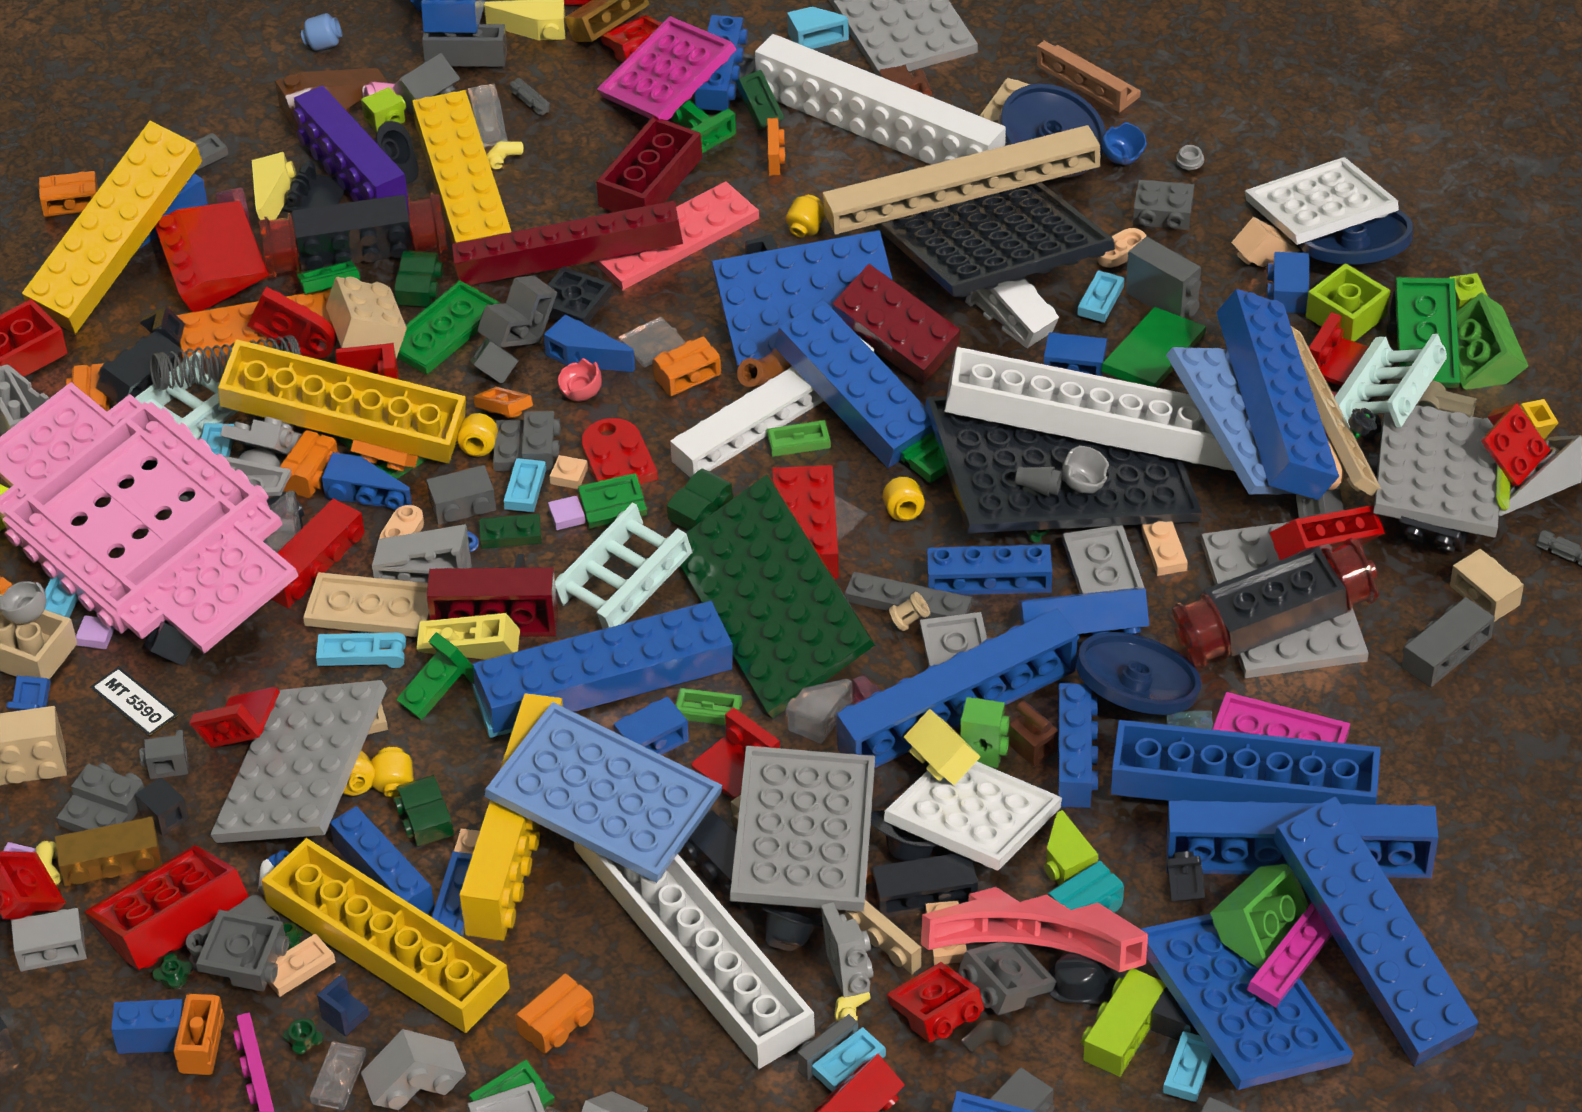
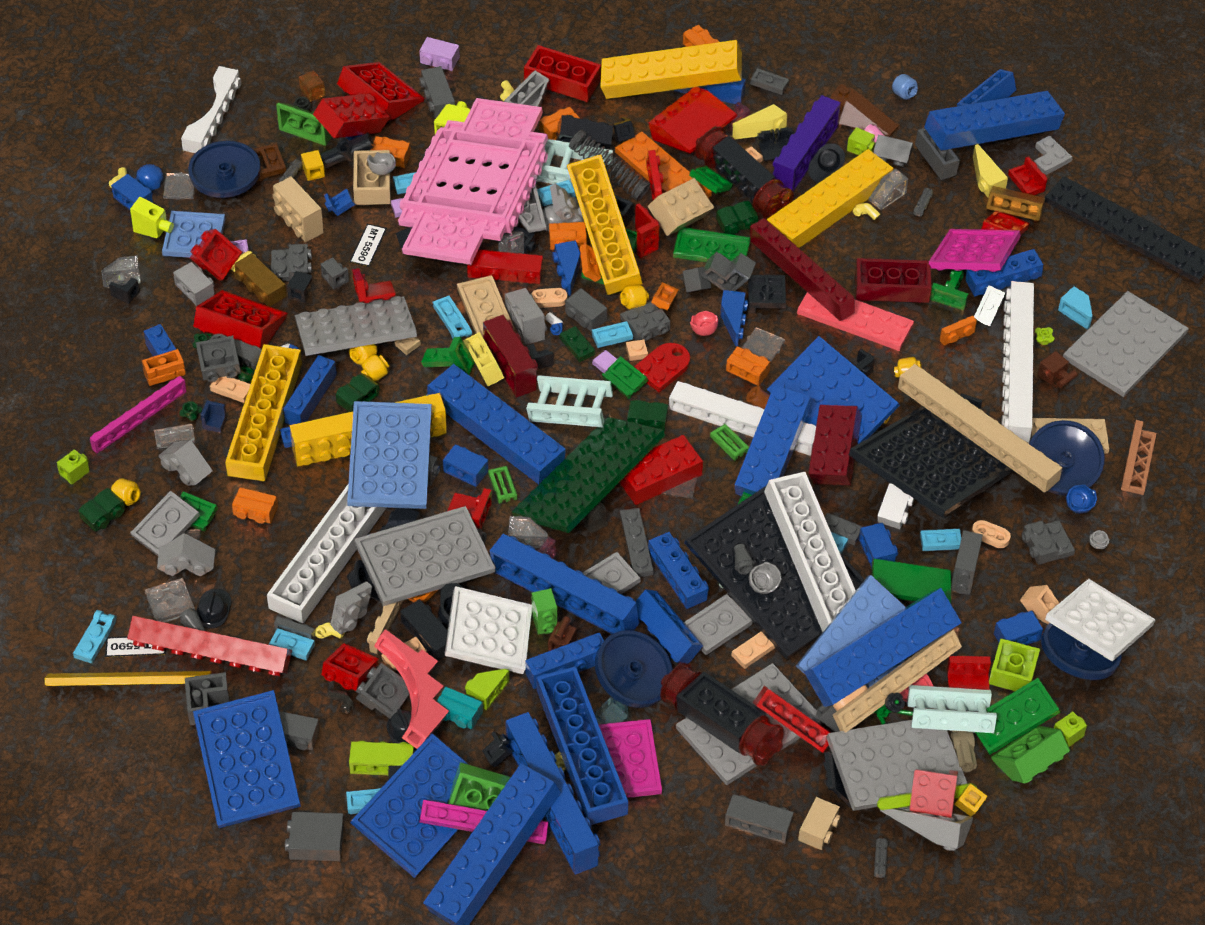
camera: 60 degrees right, 5 degrees up
yellow head [882,477,925,521] -> none
tan bush [889,591,930,631] -> none
light yellow brick [904,709,981,785] -> none

